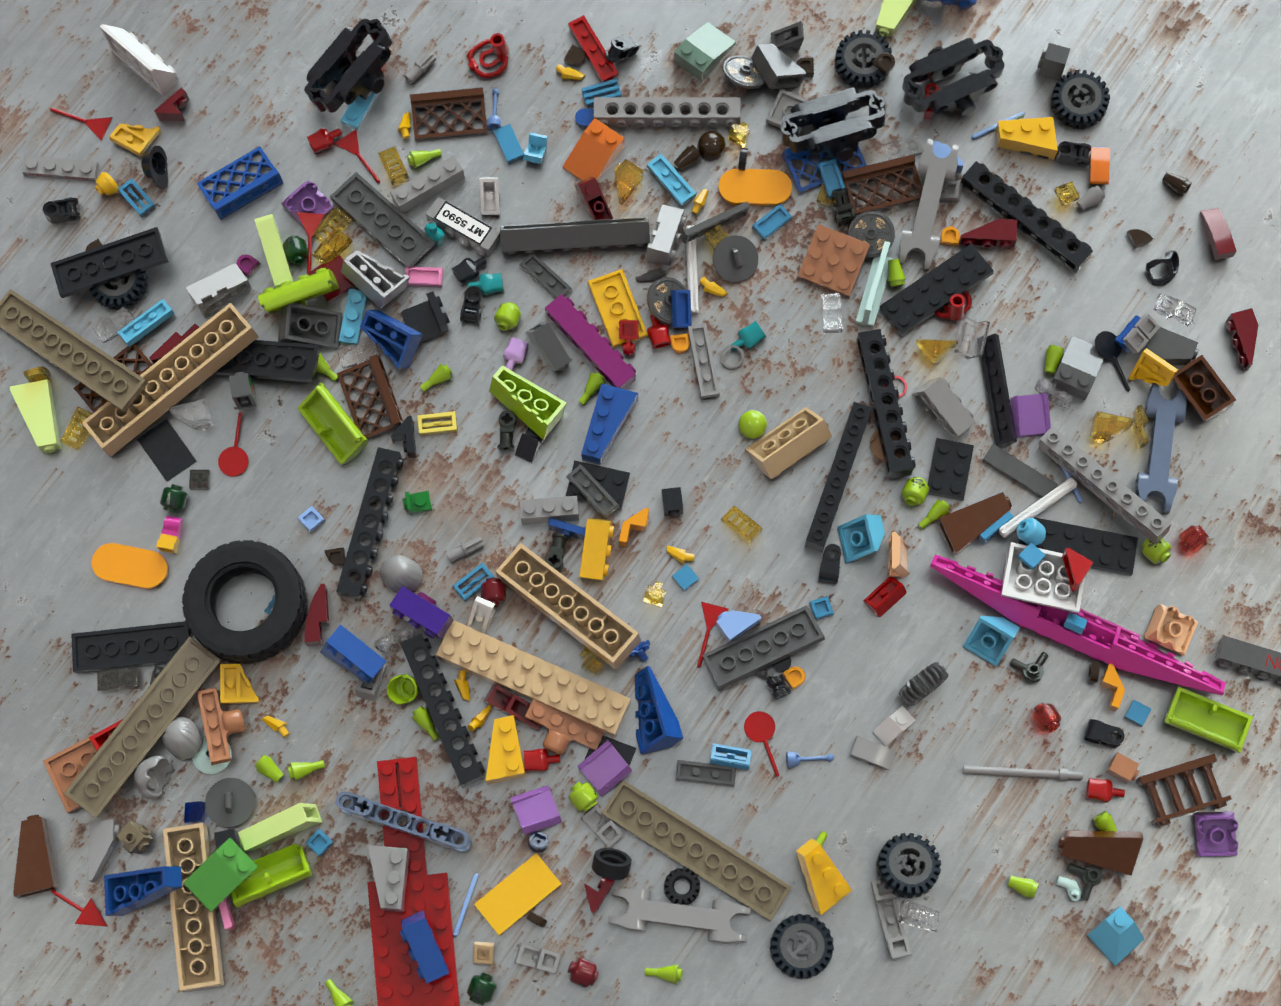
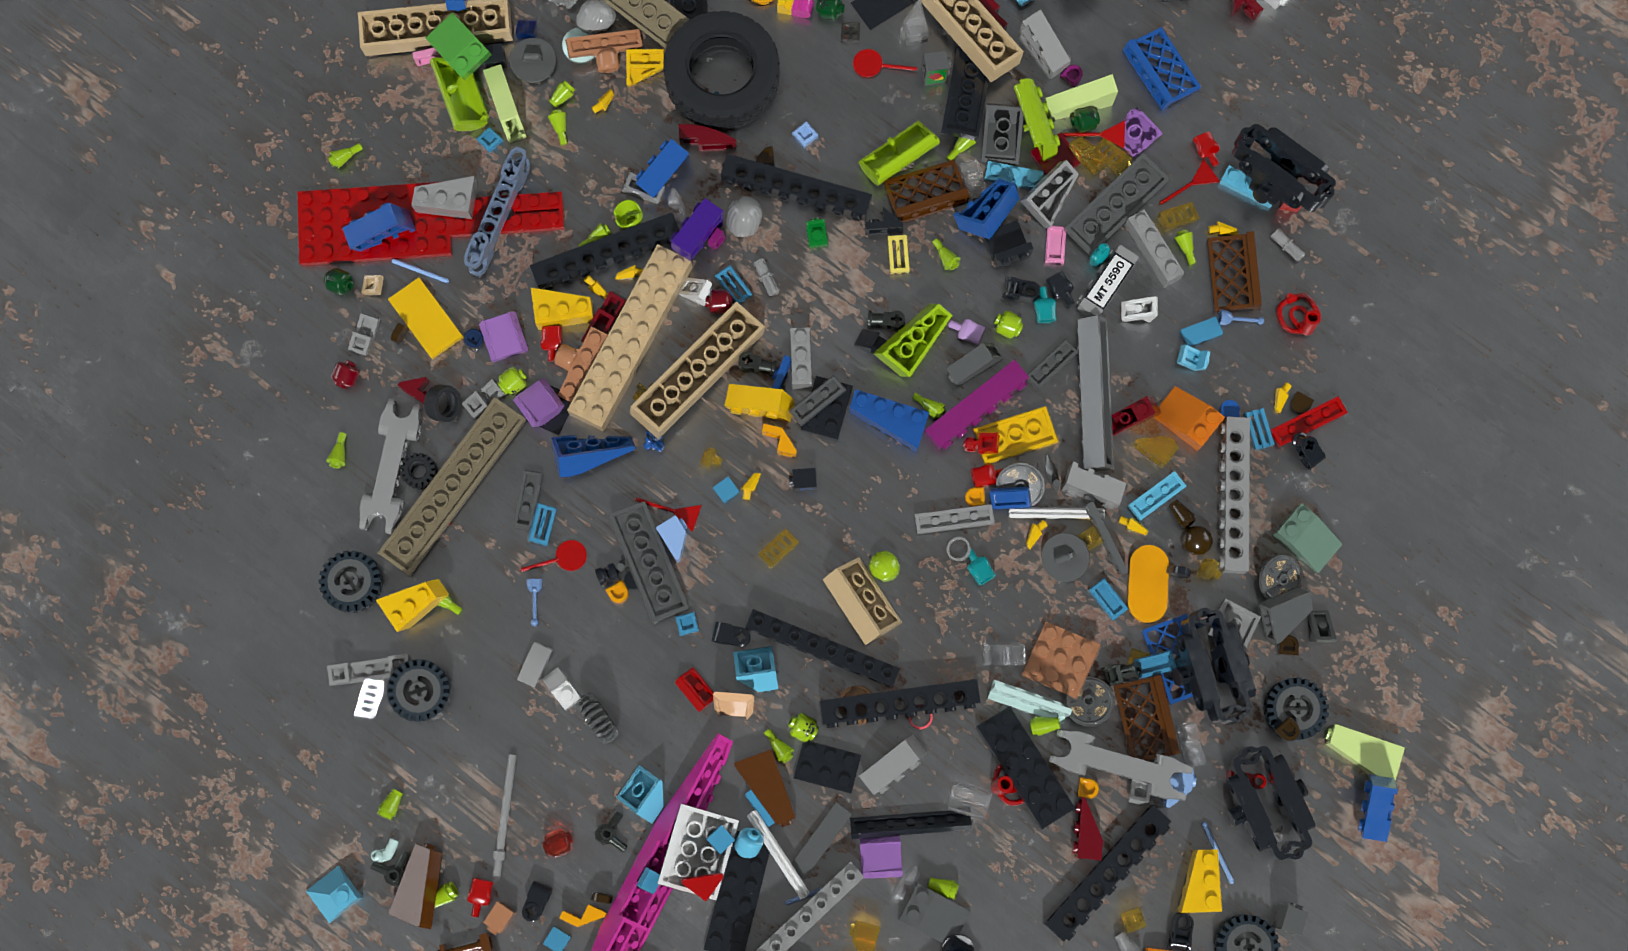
camera: 90 degrees right, 5 degrees up
clear yellow slope [916,339,958,363] -> none

